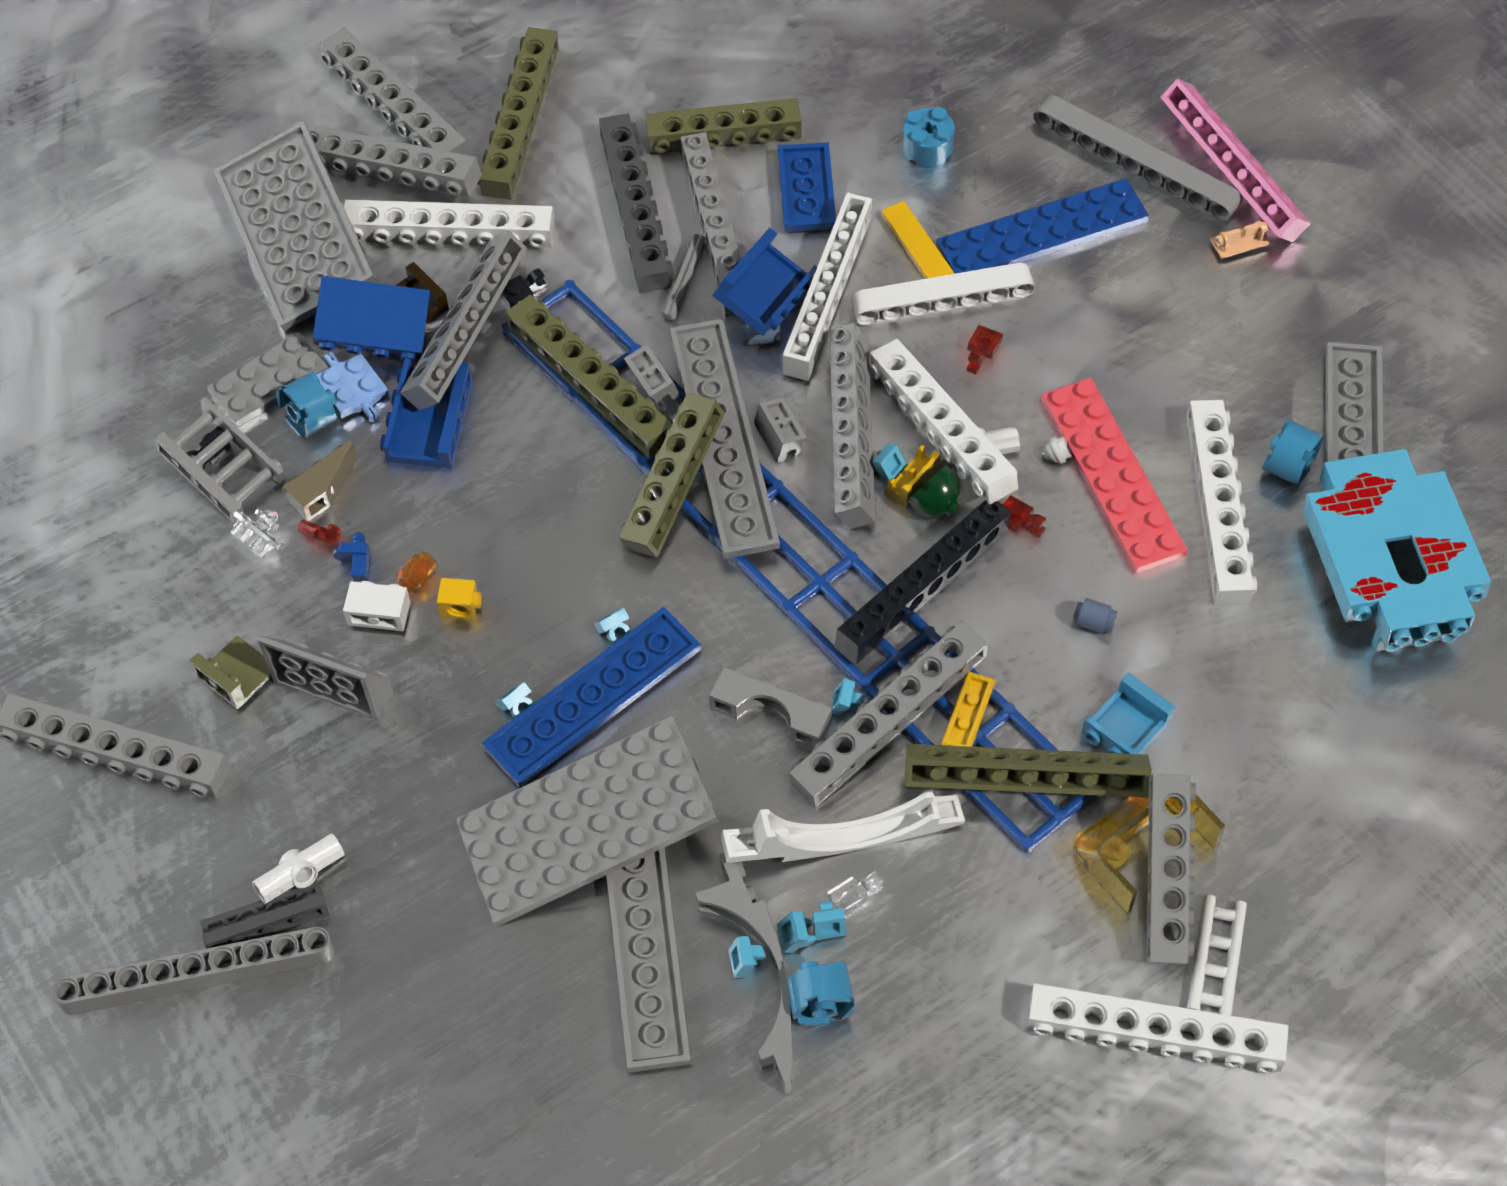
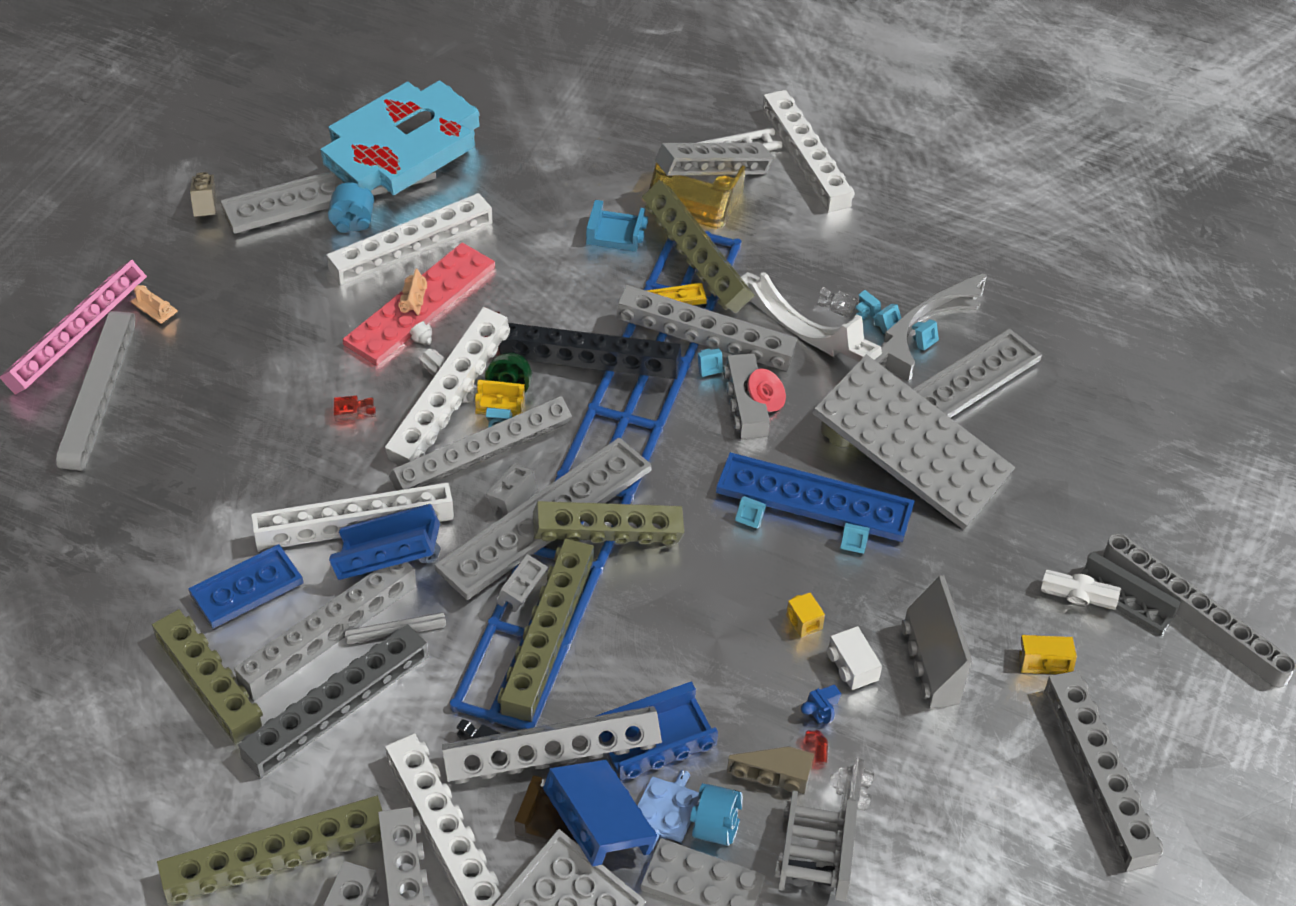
camera: 125 degrees left, 10 degrees down
olive bracket [190,636,272,709] -> none
clear orange brick [396,551,438,593] -> none
dark azure brick [787,961,855,1026] -> none
white beam [851,263,1036,325] -> none
yellow tile [881,201,955,279] -> none
dark azure brick [902,107,955,168] -> none
blue plate [936,178,1149,274] -> none
sand blue brick [1073,598,1118,634] -> none
none -> dark tan slope [190,172,216,217]
none -> light nougat hinge [398,268,427,315]
none -> coral dish [748,369,786,412]
none -> yellow hinge [1019,635,1077,674]

